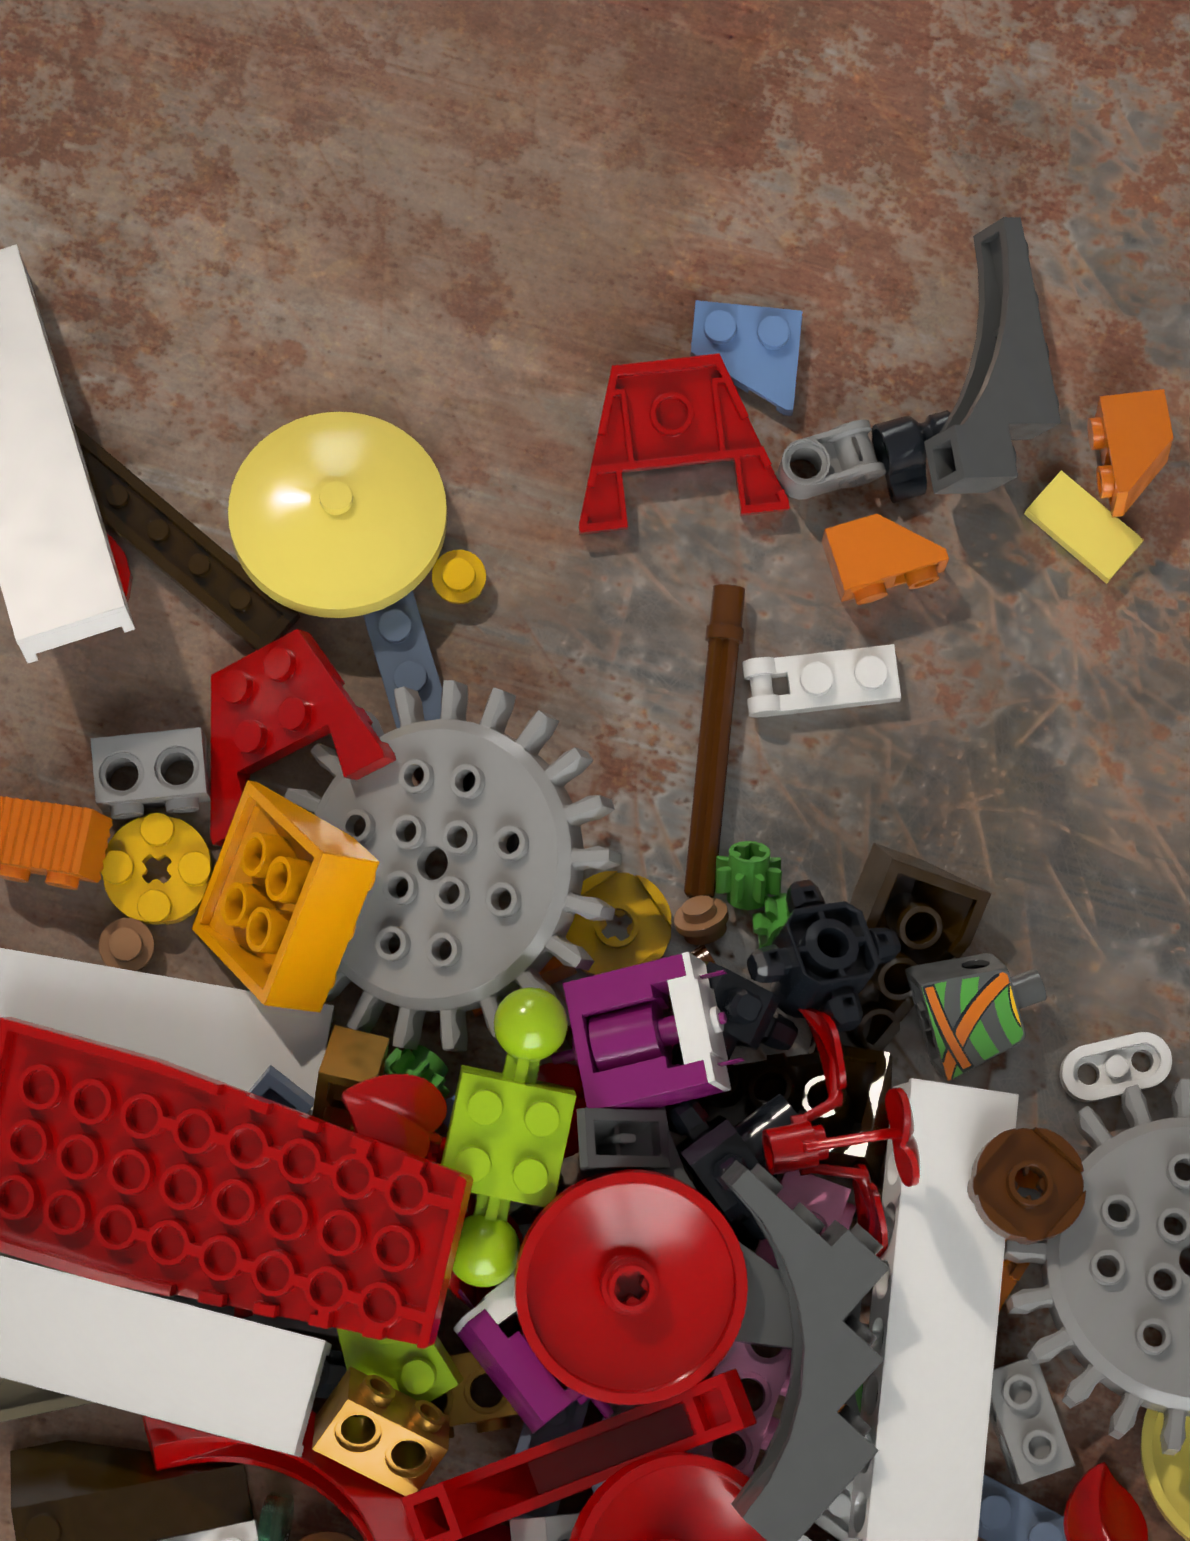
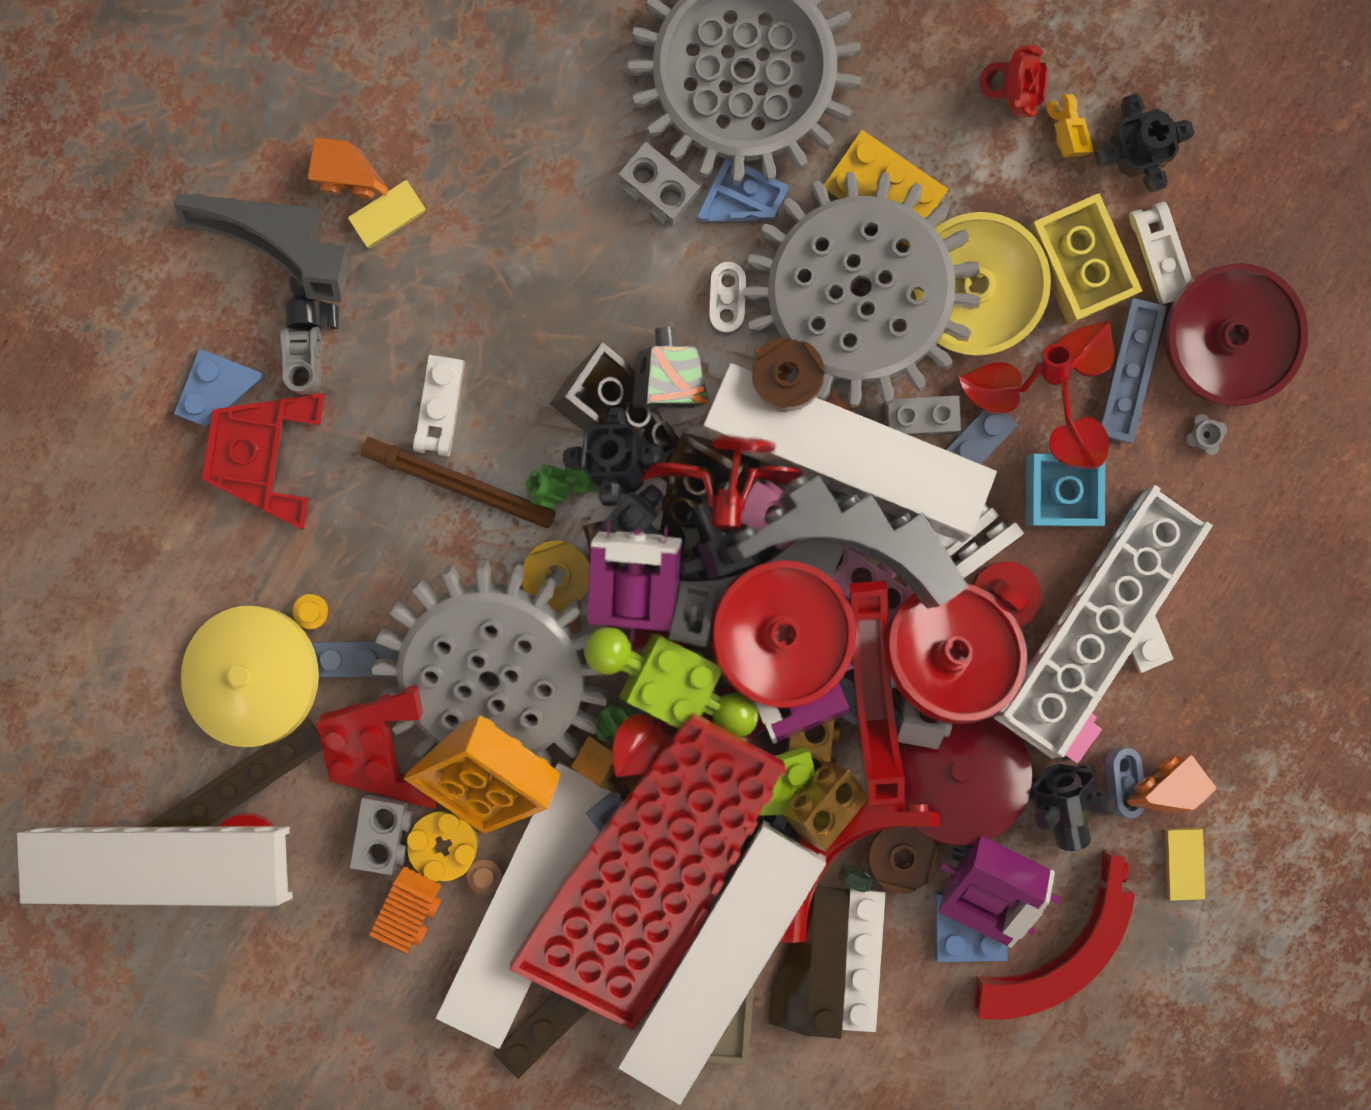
camera: 75 degrees left, 10 degrees up
medium nougat plate [673,895,729,945] -> none
orange slope [821,513,949,605] -> none

